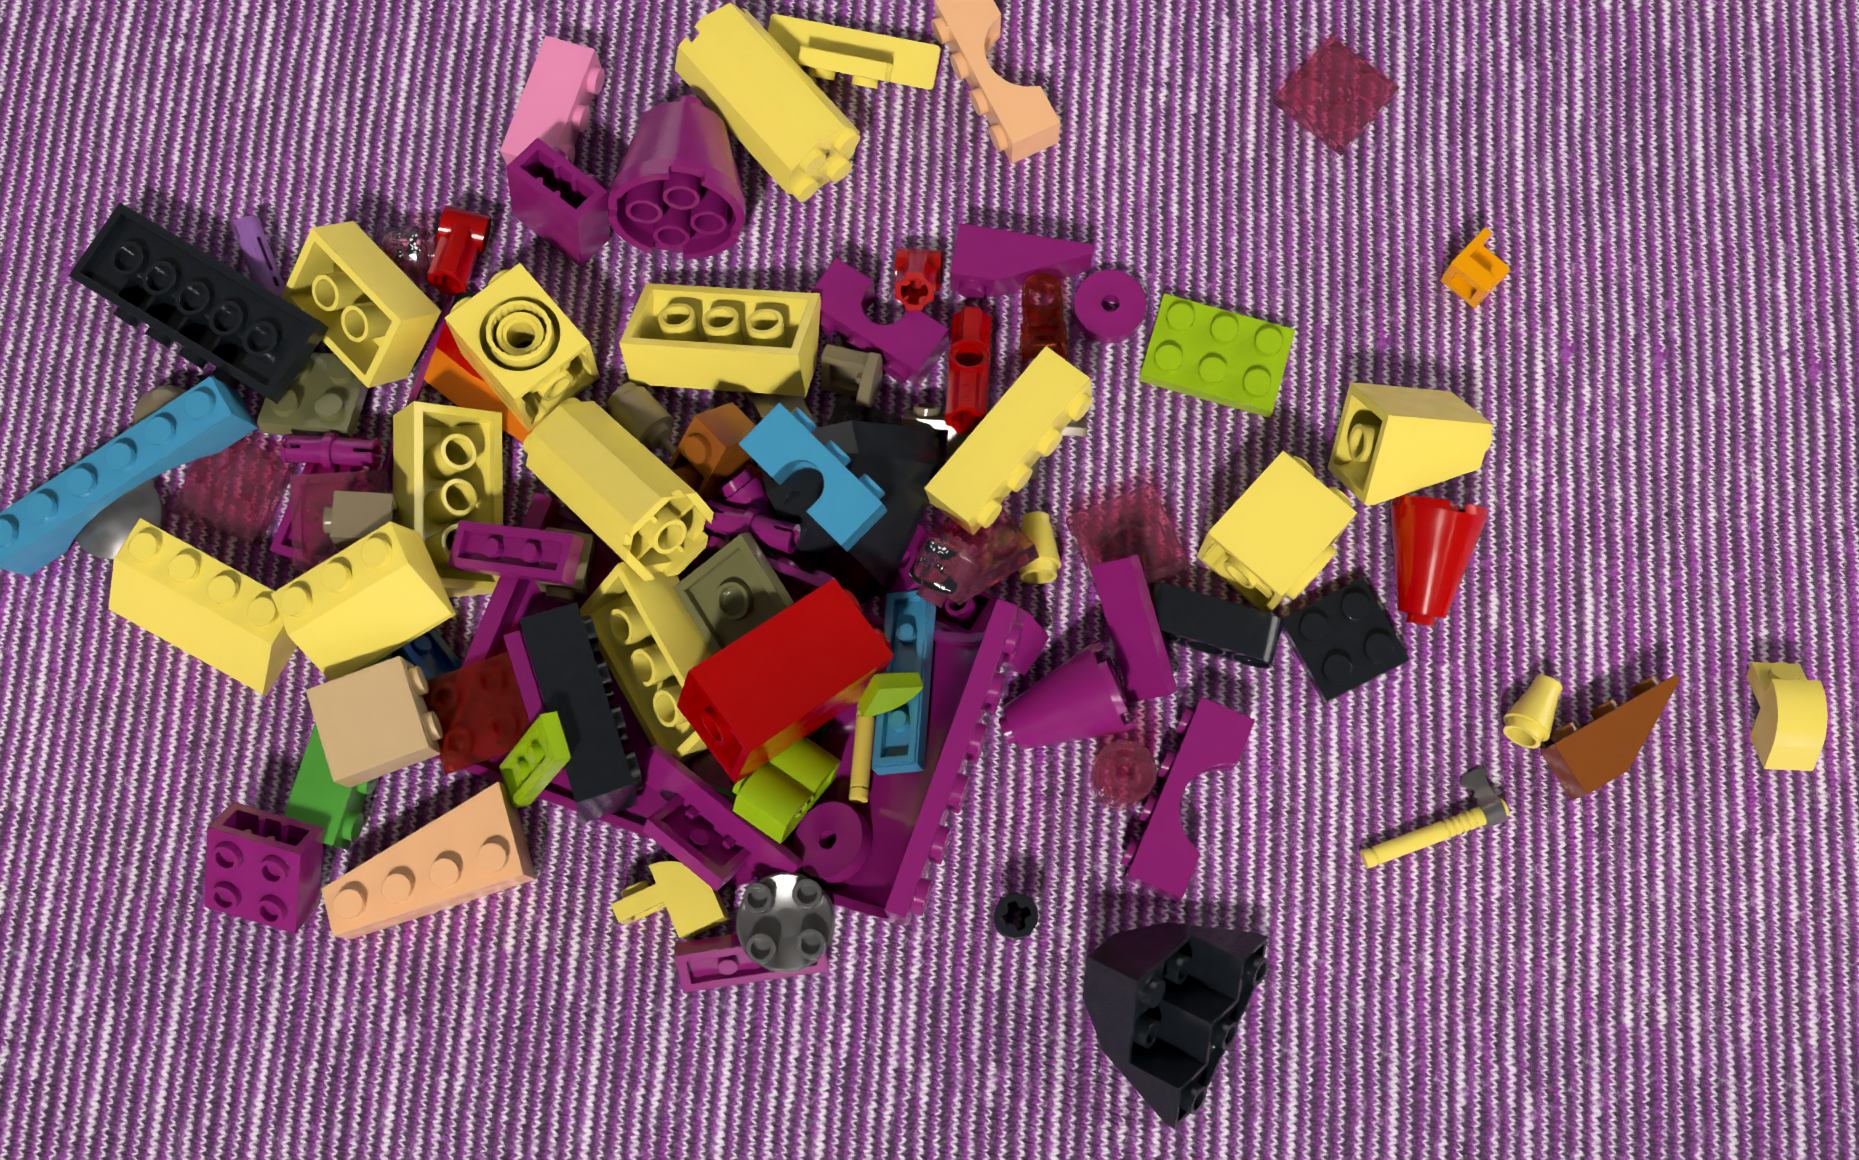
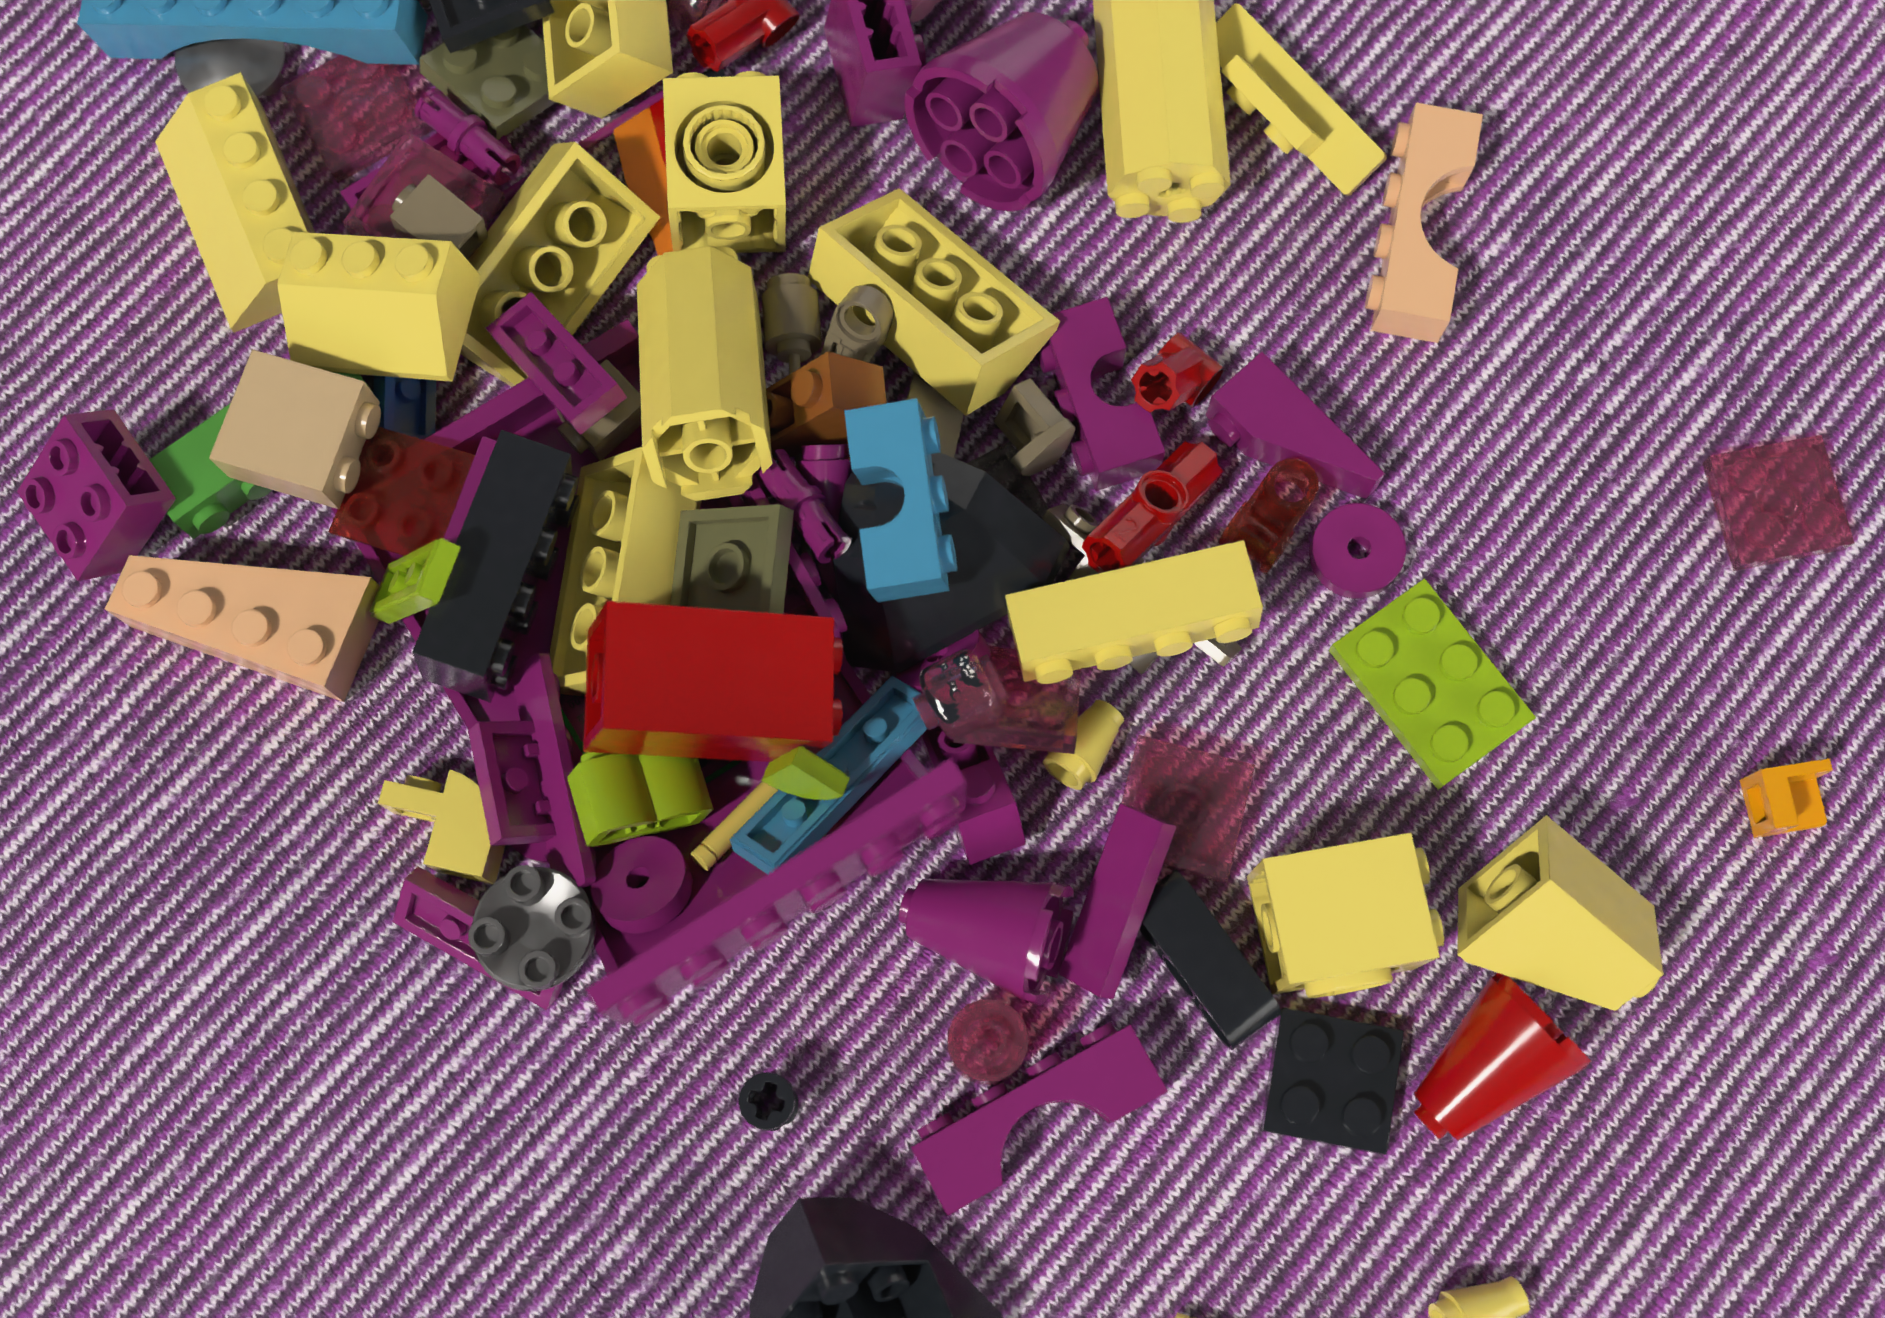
camera: 35 degrees right, 0 degrees up
none -> dark tan piece [820,285,894,363]

